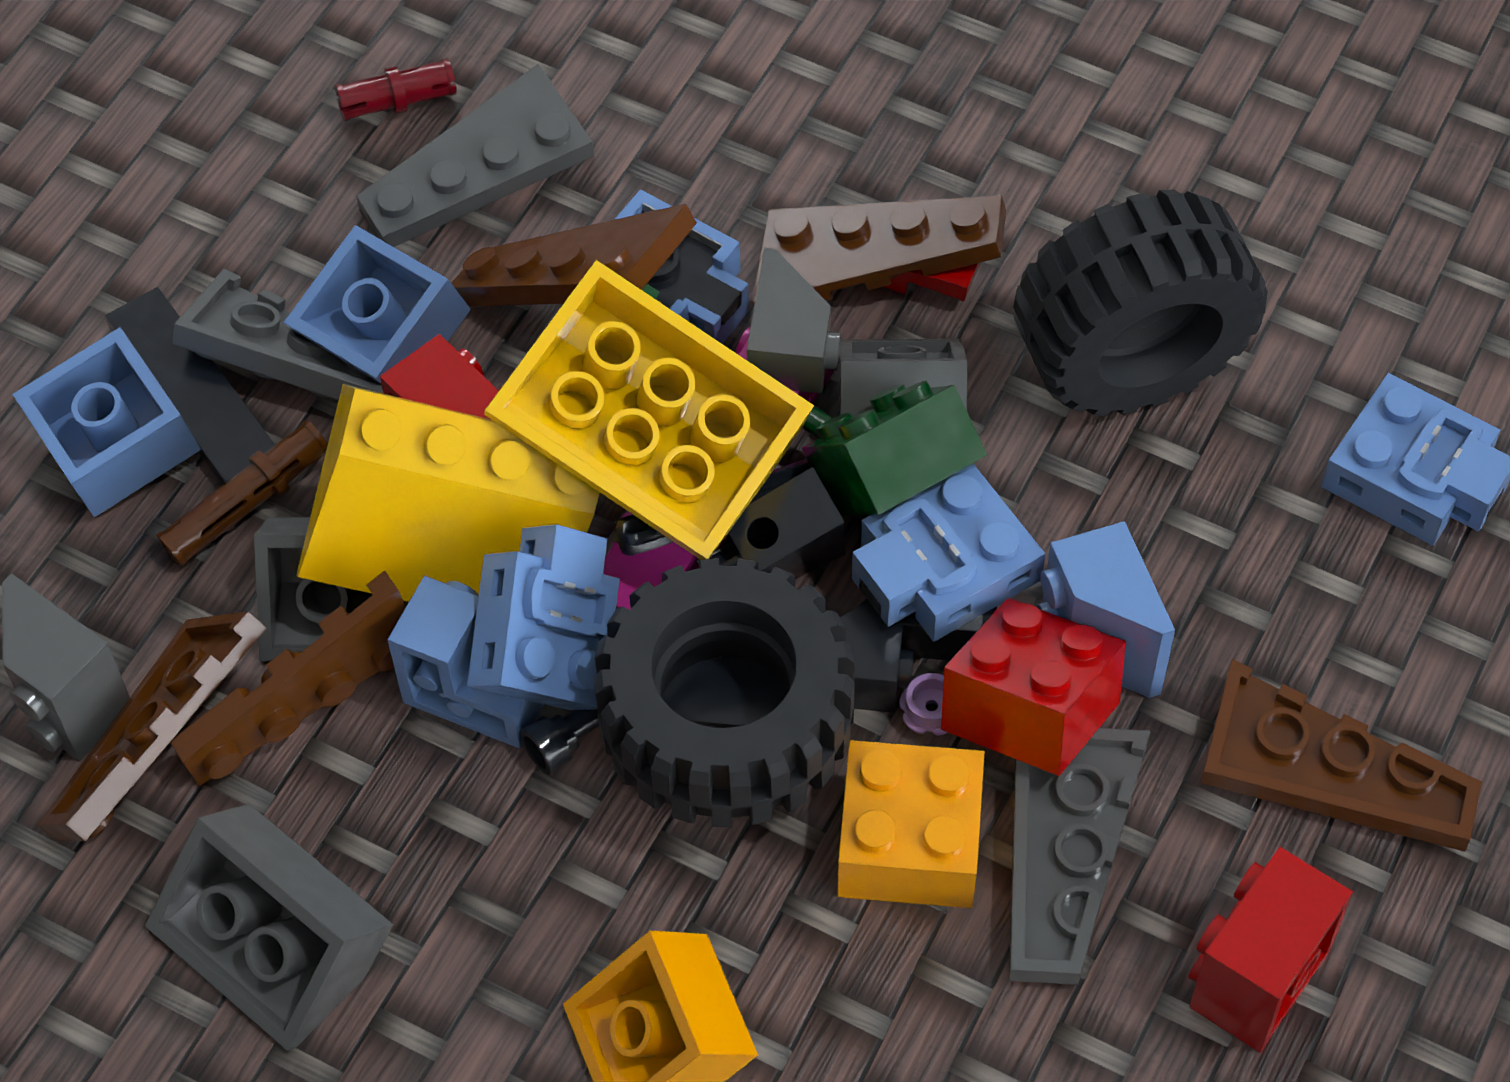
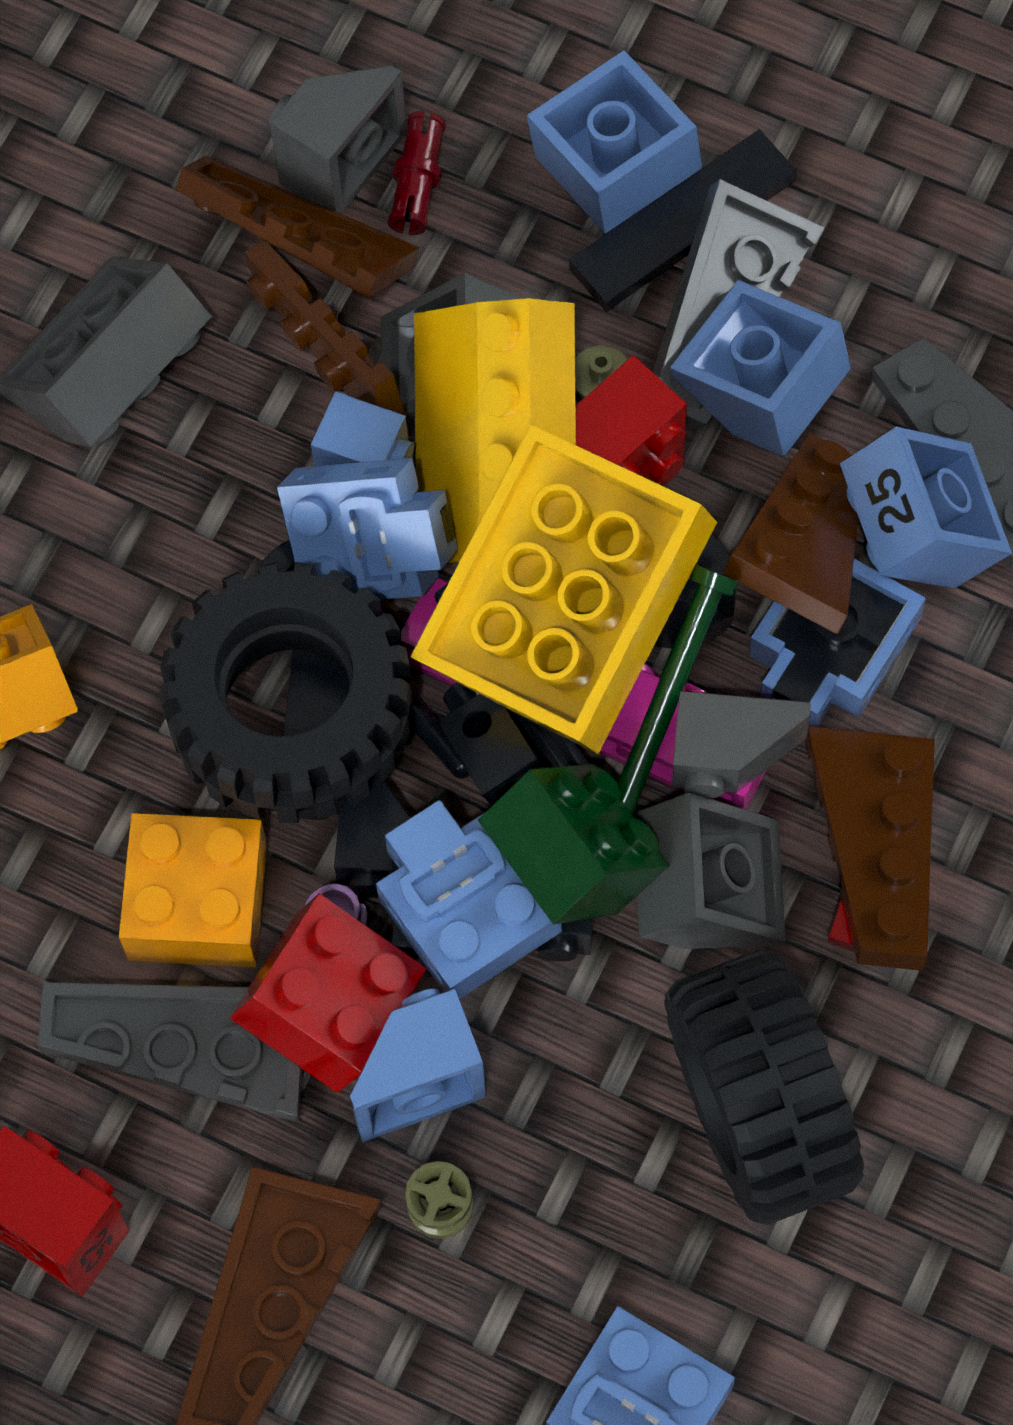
camera: 90 degrees right, 10 degrees up
reddish brown pin [156,420,328,567] -> none
none -> dark red pin [387,111,446,235]
none -> olive wheel [405,1161,474,1239]
none -> medium blue brick [840,427,1012,588]

